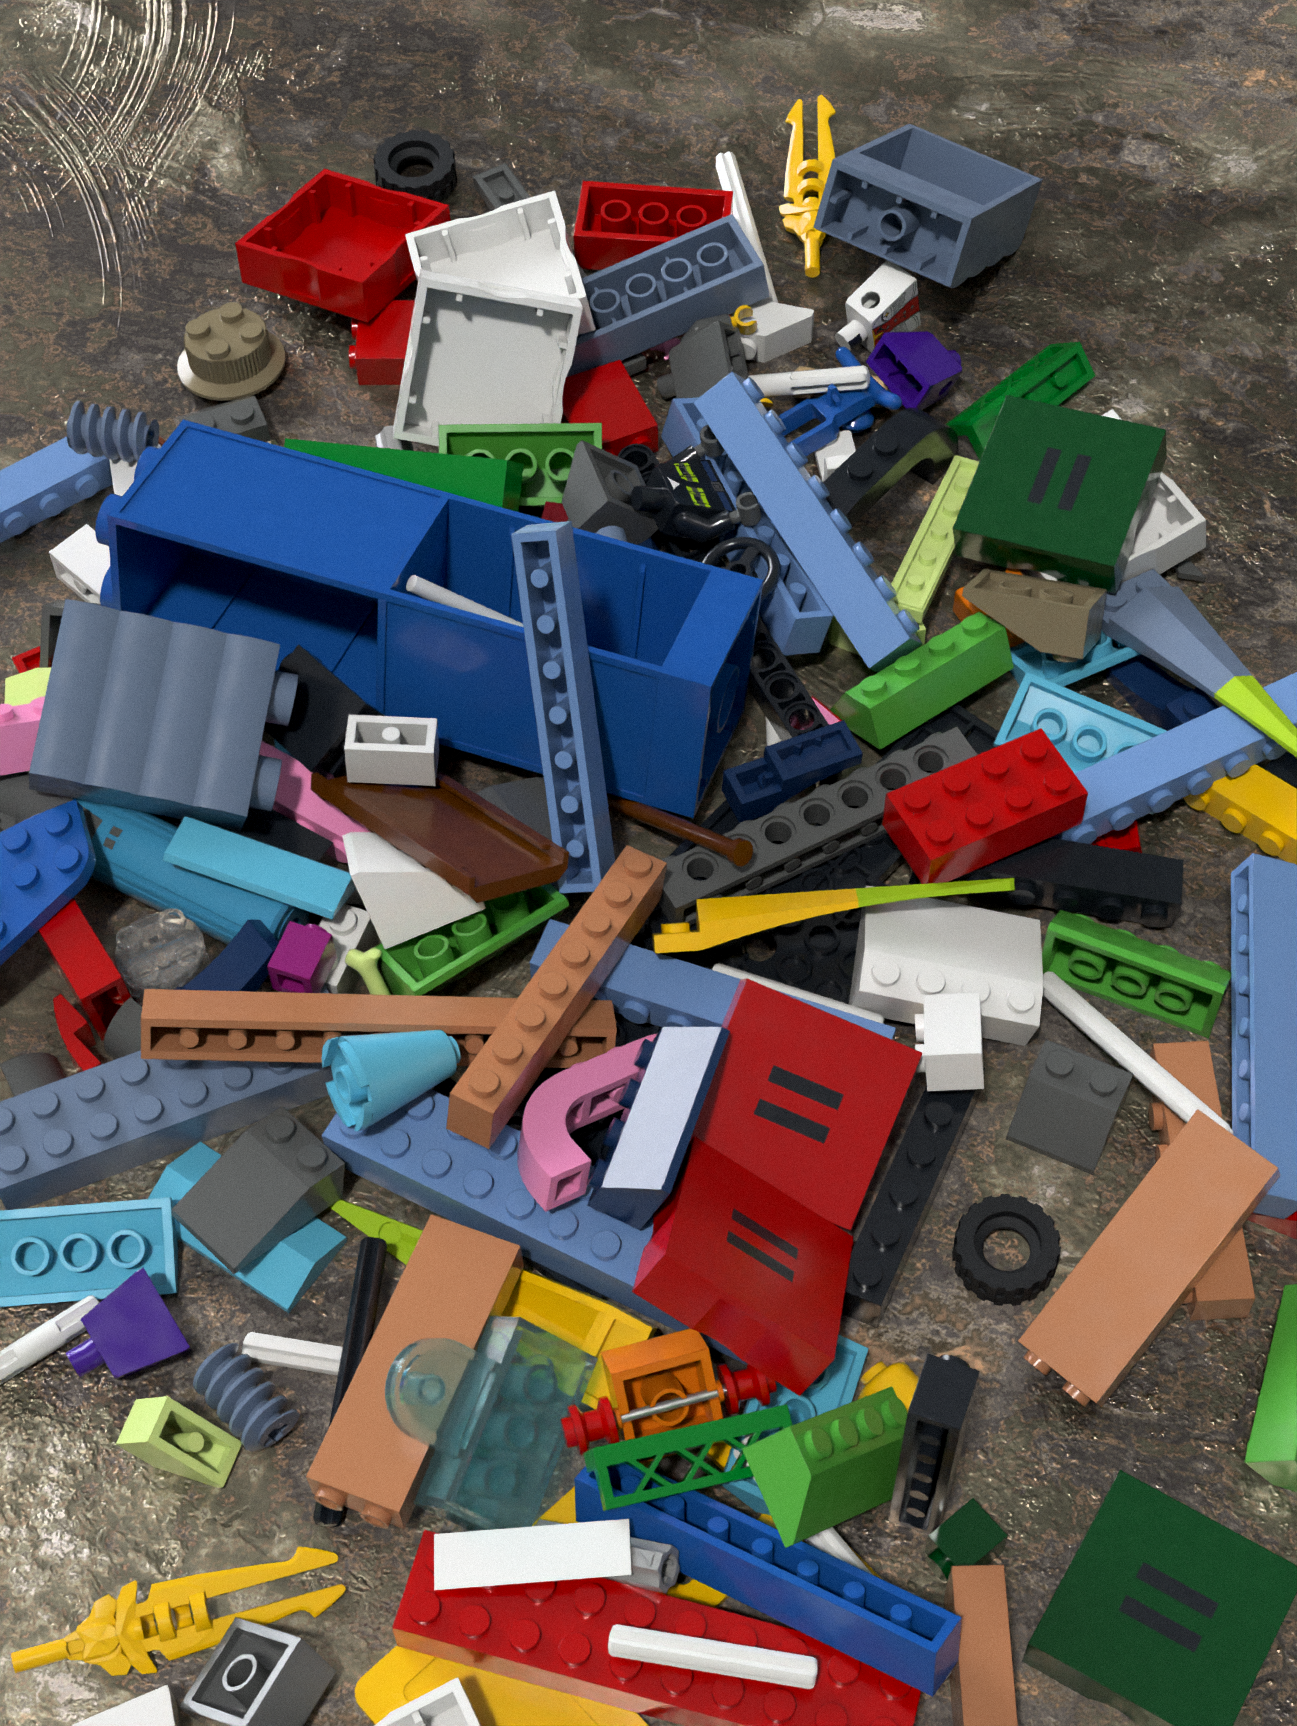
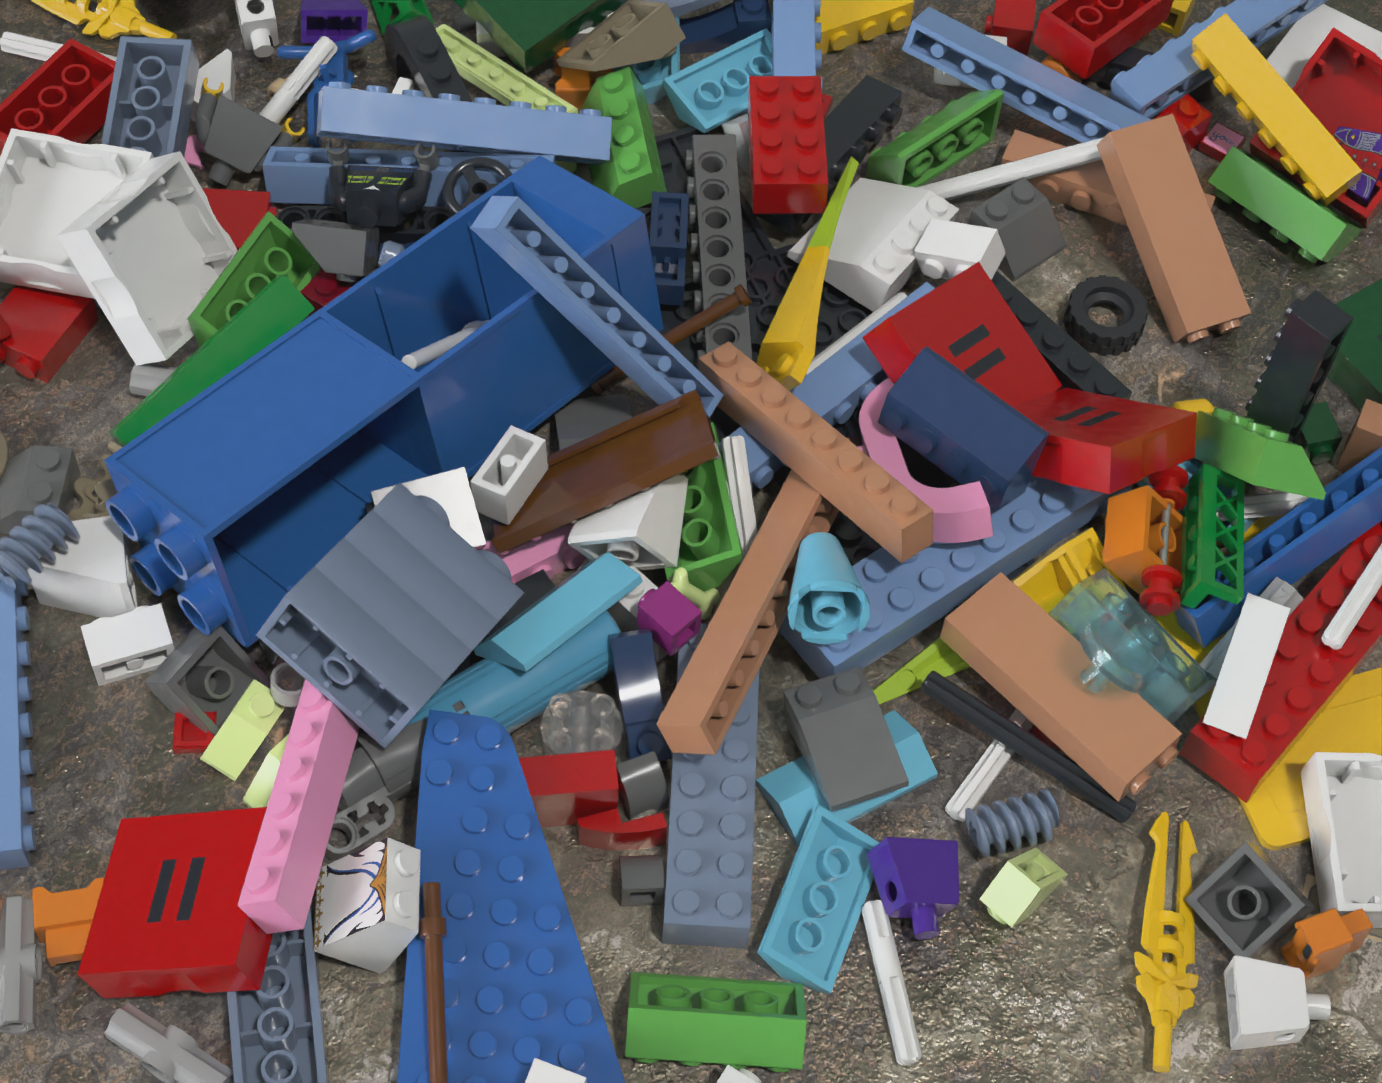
camera: 70 degrees left, 0 degrees up
none -> white axle [721,436,757,566]

